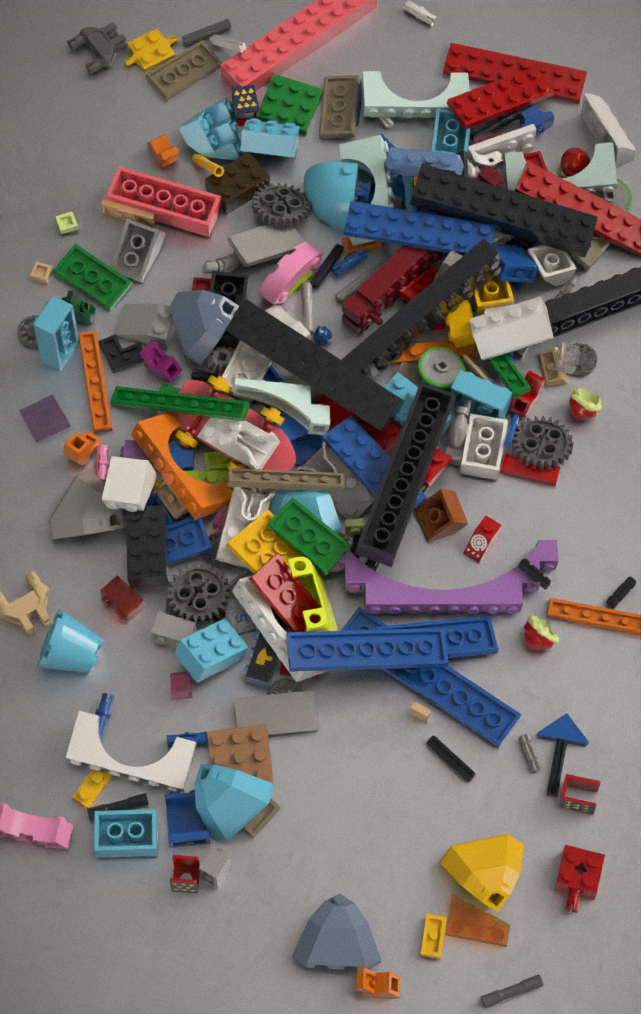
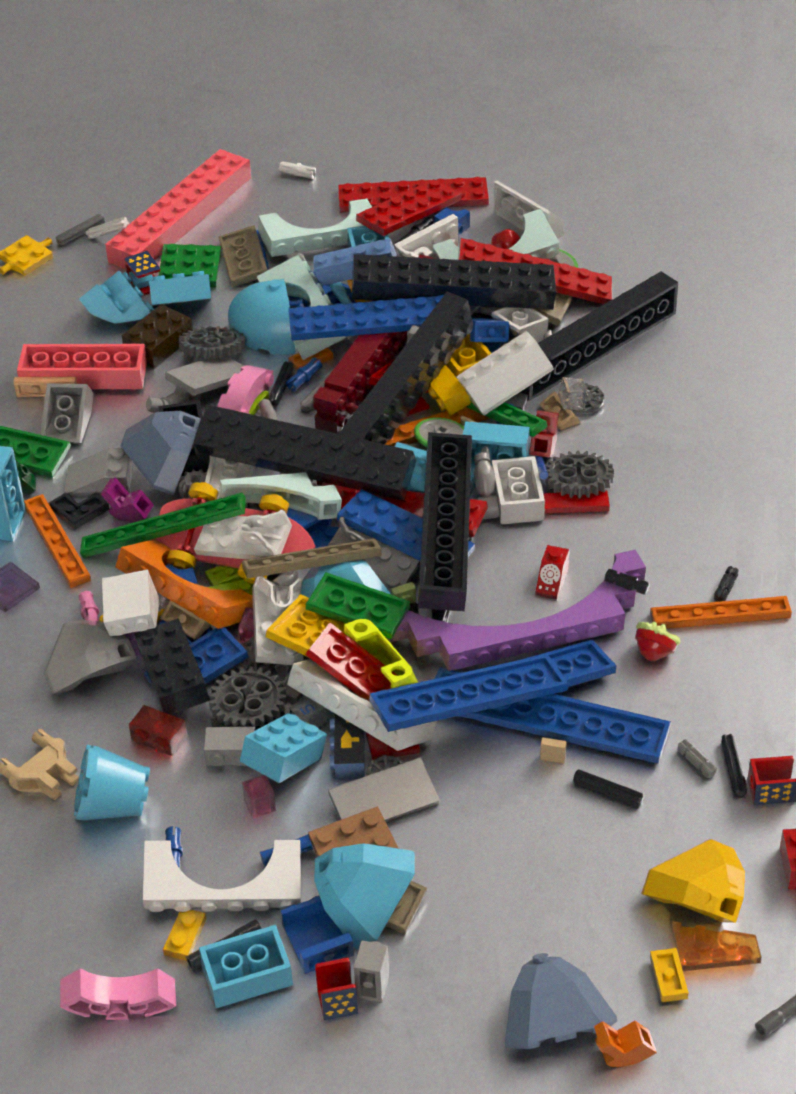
camera: 15 degrees left, 20 degrees down
orange brick [63,430,102,465] -> none
dark tan tile [146,40,223,101] -> none
orange brick [147,134,179,168] -> none
yellow piece [192,153,224,177] -> none
dark orange slope [414,489,468,542] -> none
blue tile [537,713,589,746] -> none
hair [569,388,602,421] -> none

